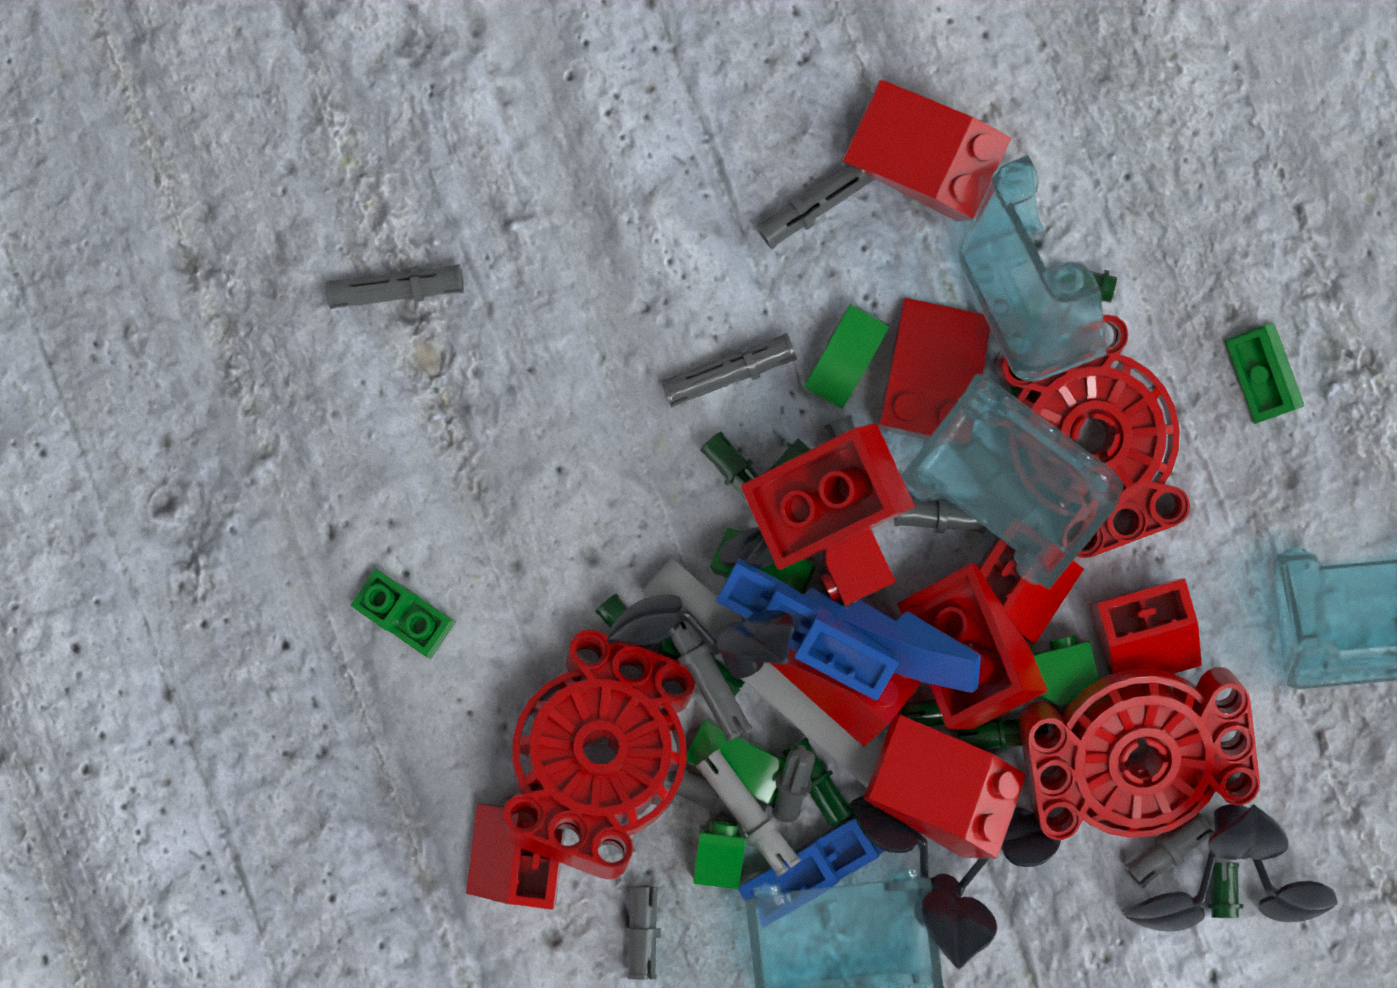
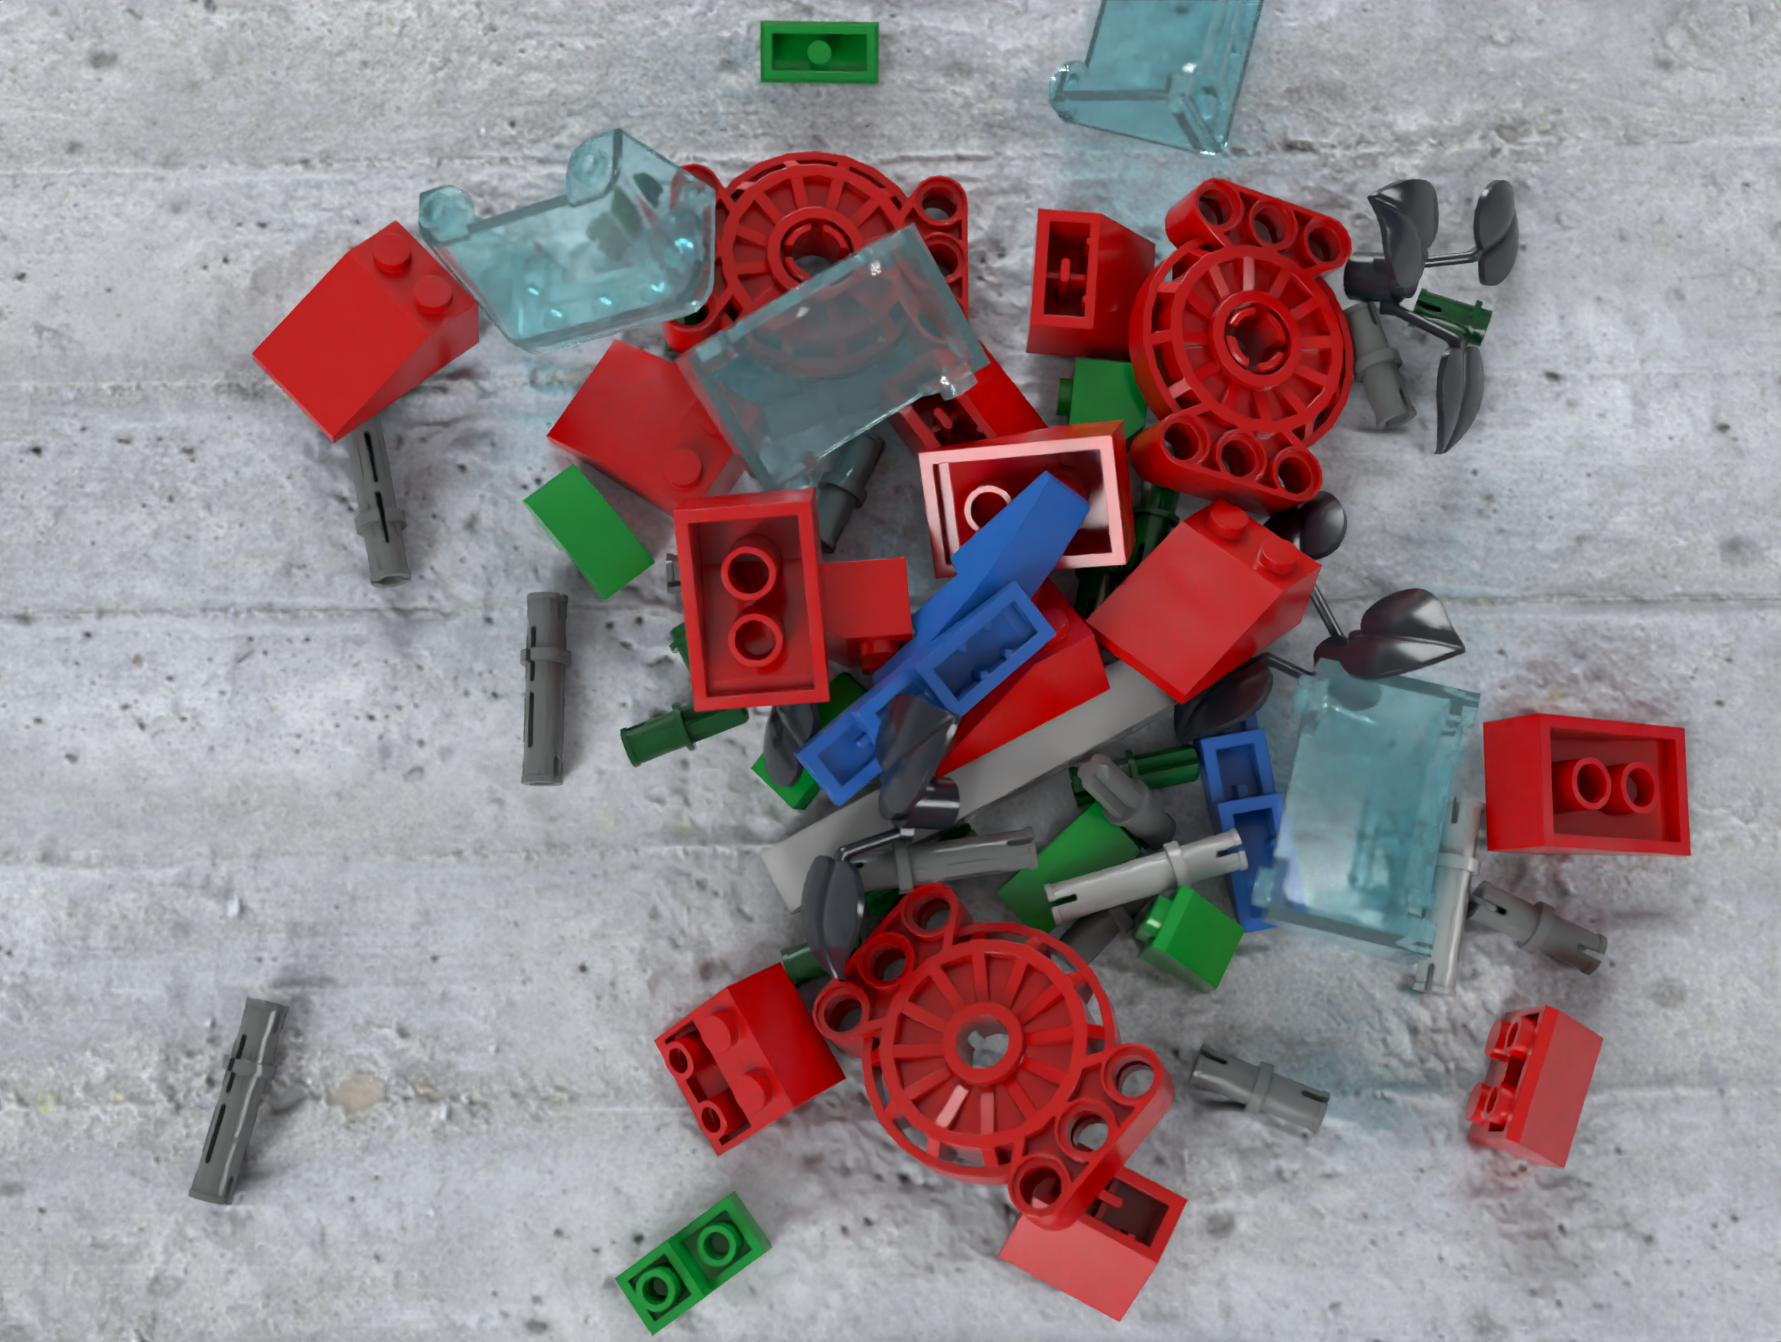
camera: 70 degrees left, 10 degrees down
none -> red slope [654,962,846,1156]

